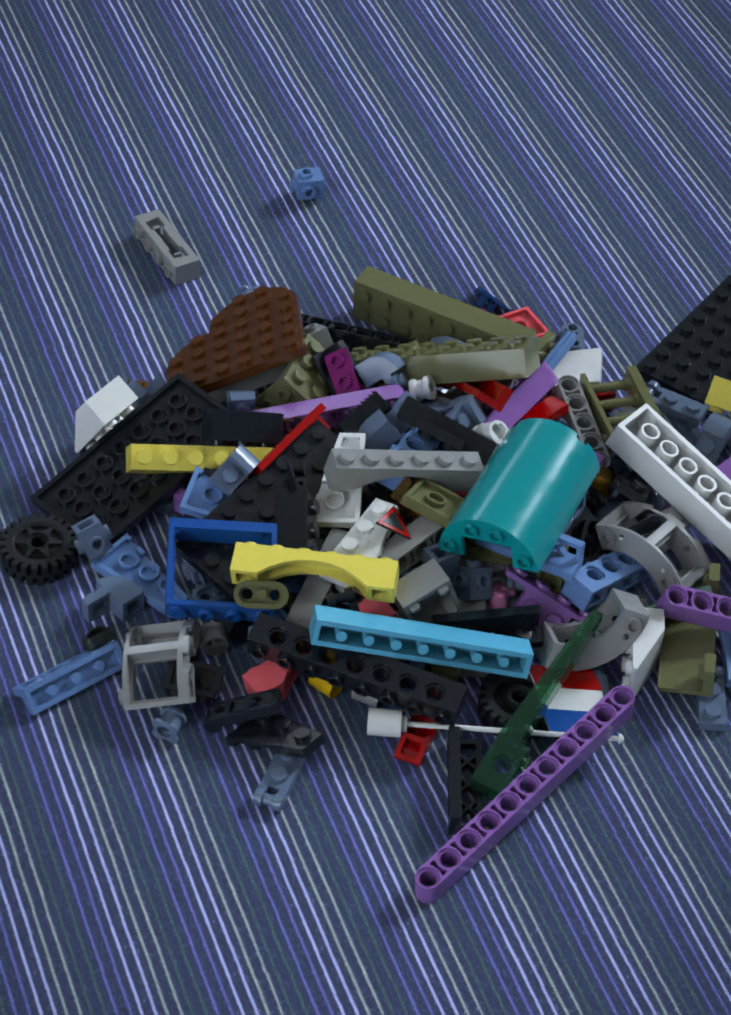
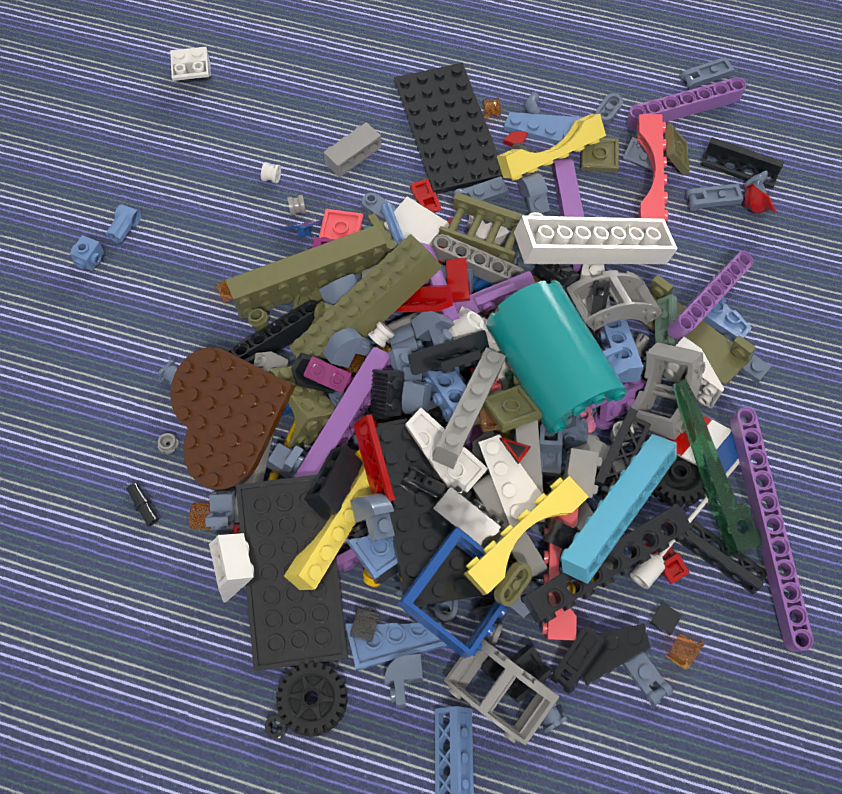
camera: 50 degrees left, 20 degrees up
sand blue brick [71,514,113,560] -> none
pearl dark grey tile [82,626,117,650] -> none
light grey brick [133,209,200,286] -> none
none -> medium blue piece [106,204,141,244]
none -> black pin [126,482,159,526]
none -> light grey plate [158,433,179,454]
none -> white slope [170,47,211,81]
none -> olive cone [248,308,269,332]
none -> white wheel [261,162,281,184]
none -> light grey wheel [287,195,306,216]
none -> light grey brick [323,122,382,177]
none -> clear smoke bracket [350,607,381,643]
none -> red slope [410,178,442,213]
none -> black tile [650,603,682,636]
none -> clear orange panel [666,633,705,670]

